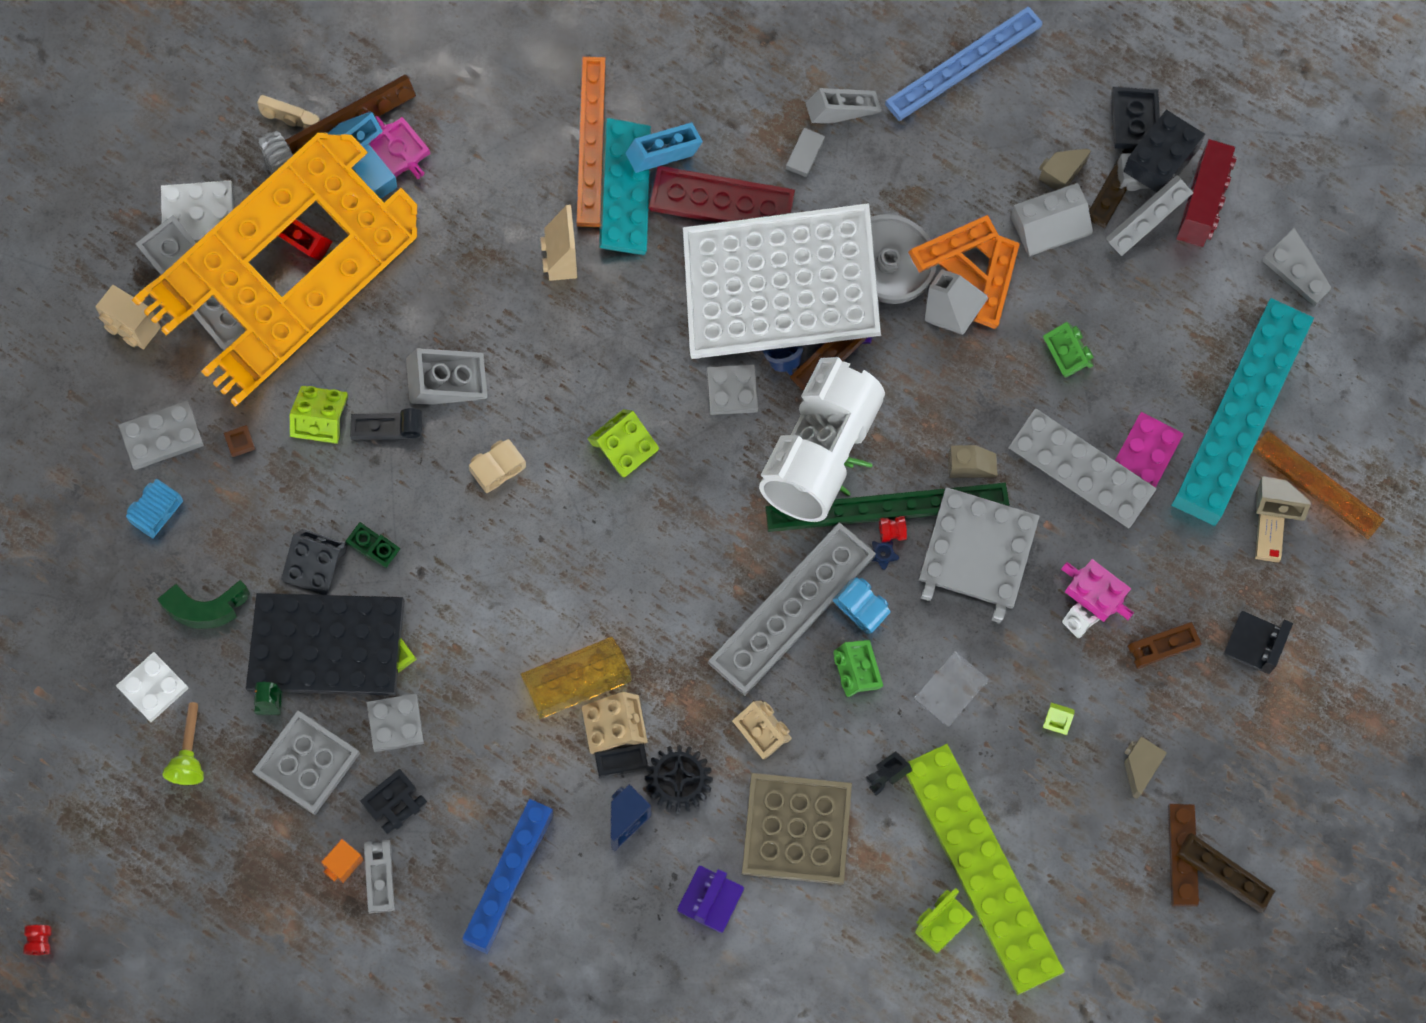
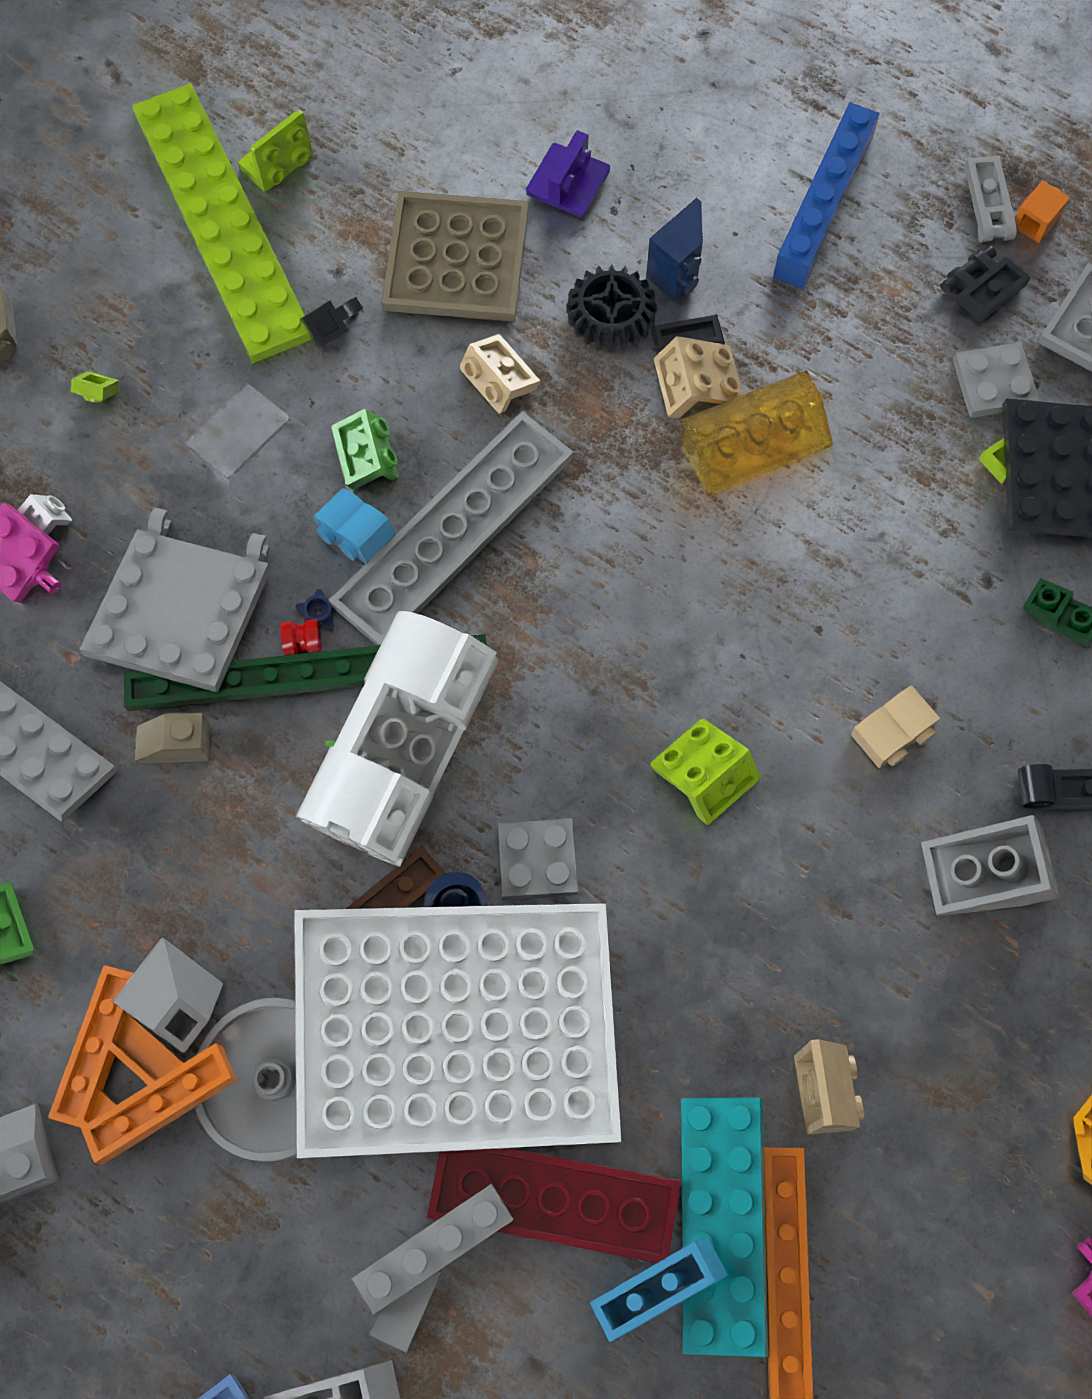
camera: 175 degrees left, 0 degrees up
none -> light grey plate [352,1184,514,1315]

